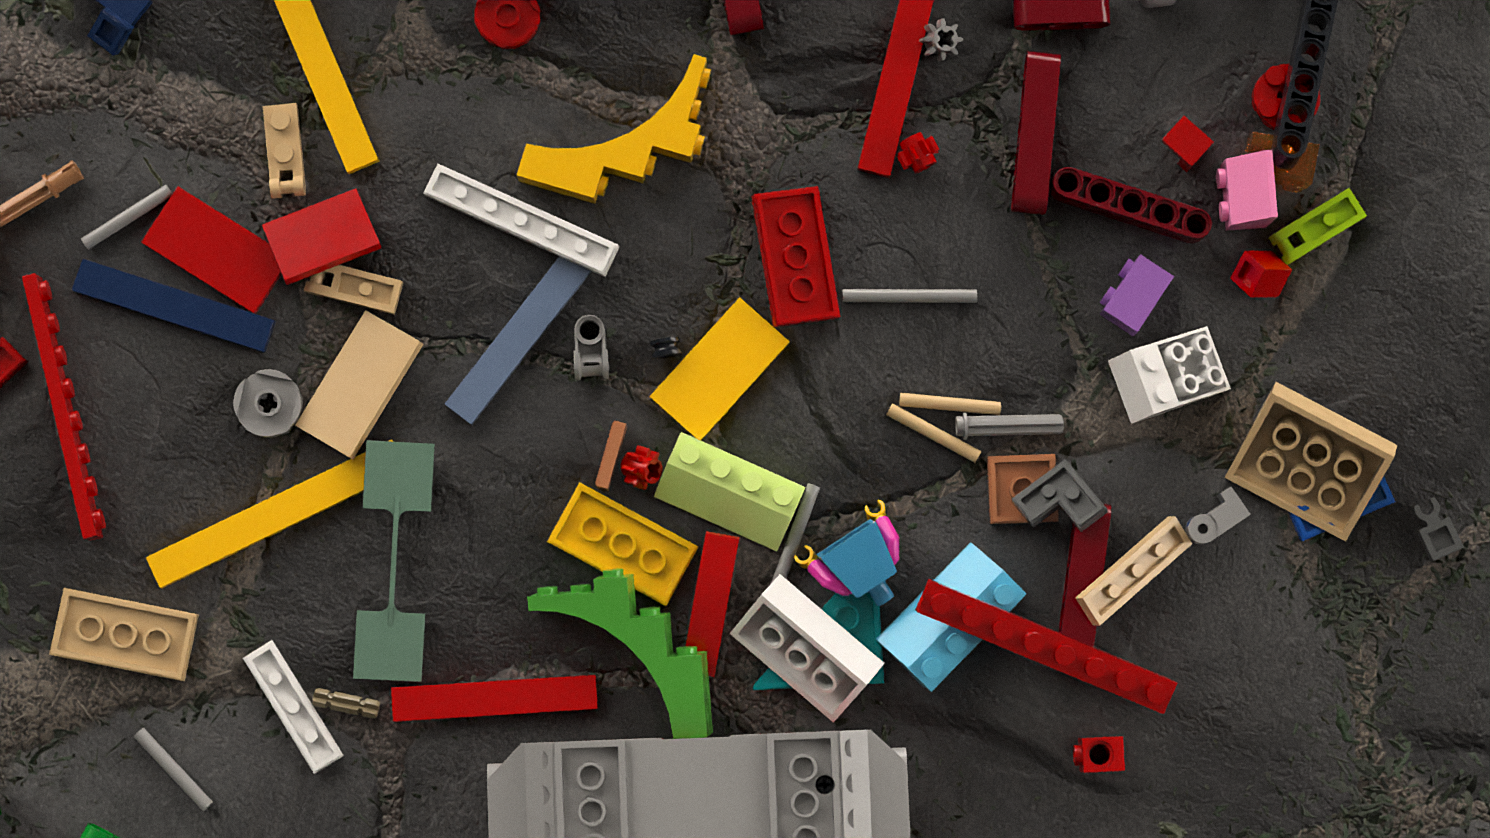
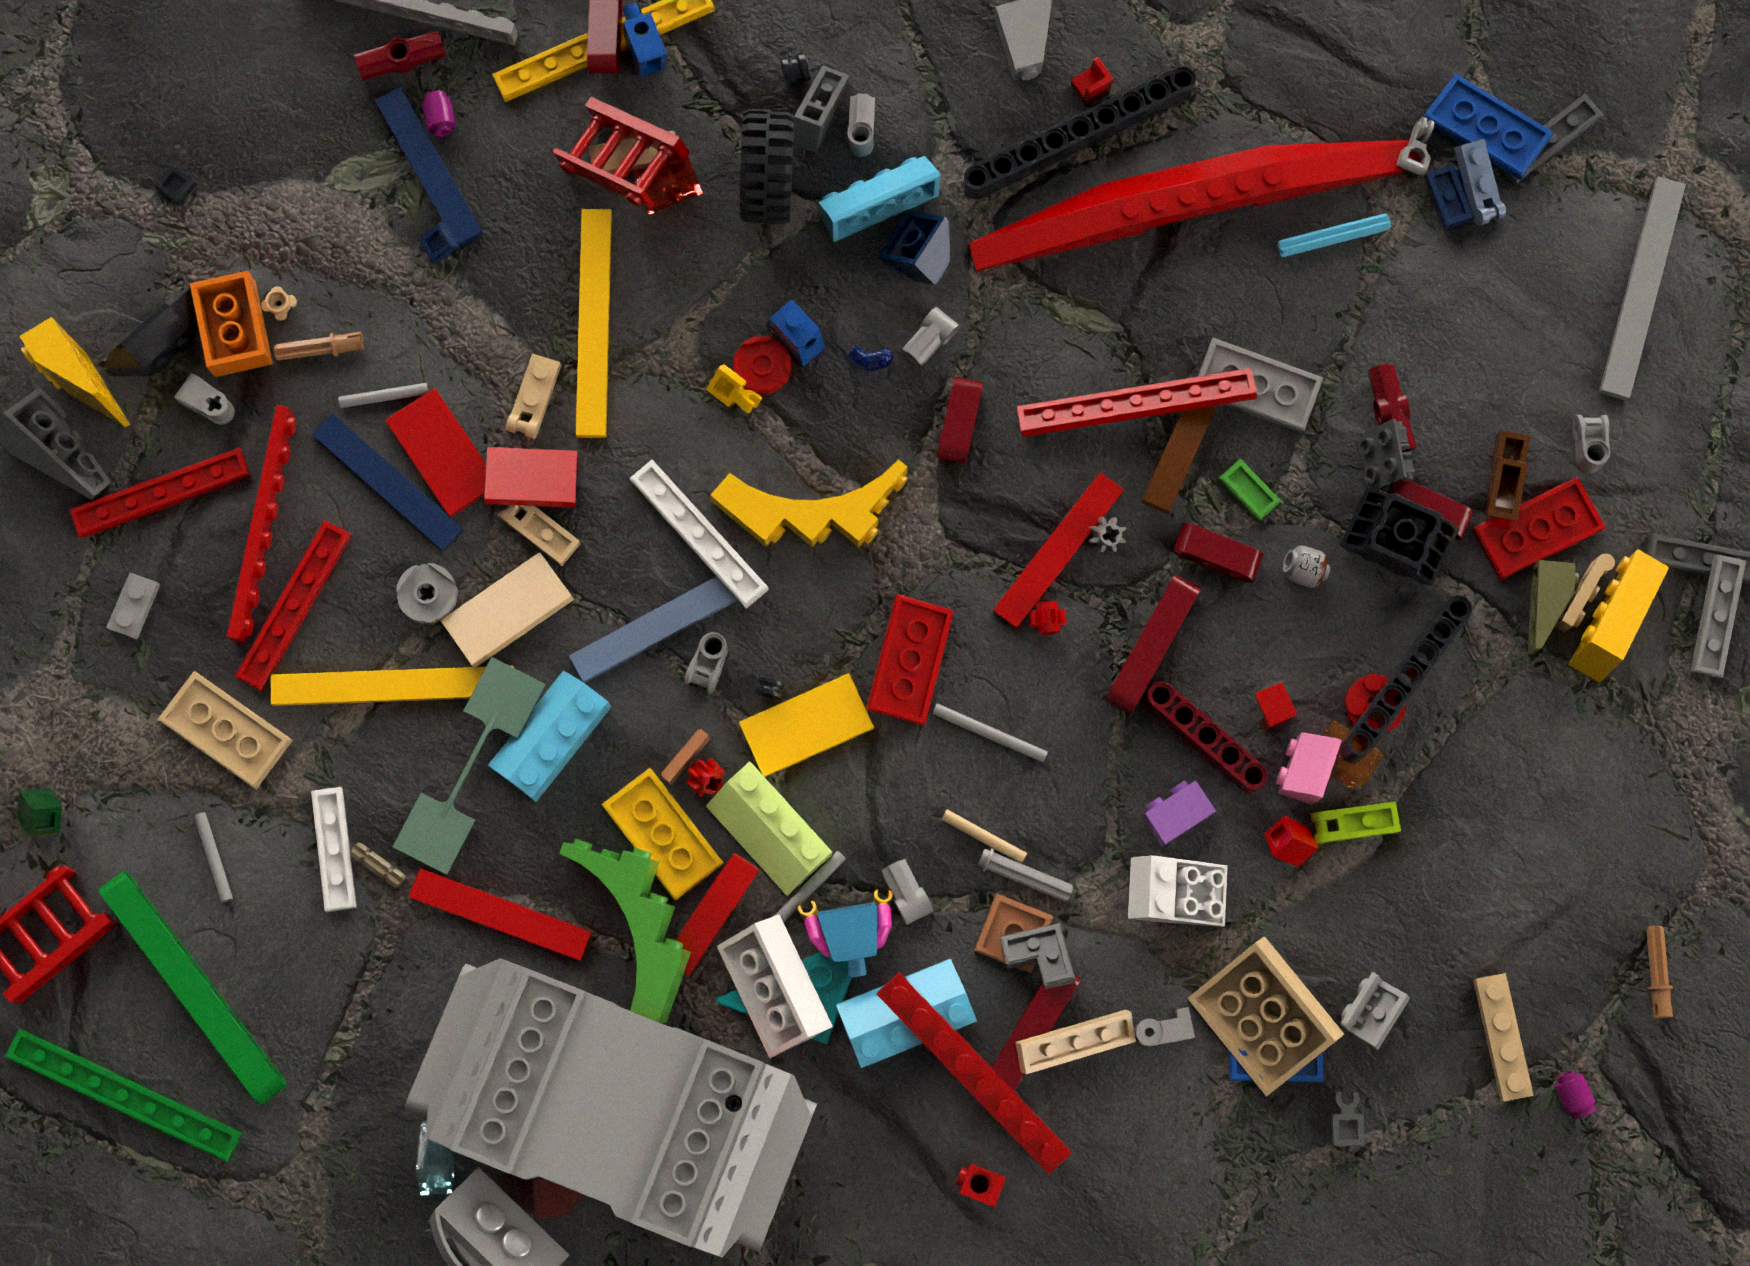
camera: 25 degrees right, 5 degrees down
tan bar [886,403,981,463] -> none
none -> red tile [234,520,352,692]
none -> medium azure slope [488,670,611,802]
none -> yellow plate [706,364,762,413]
none -> light grey piece [882,859,934,925]
none -> light grey bracket [1341,972,1410,1050]

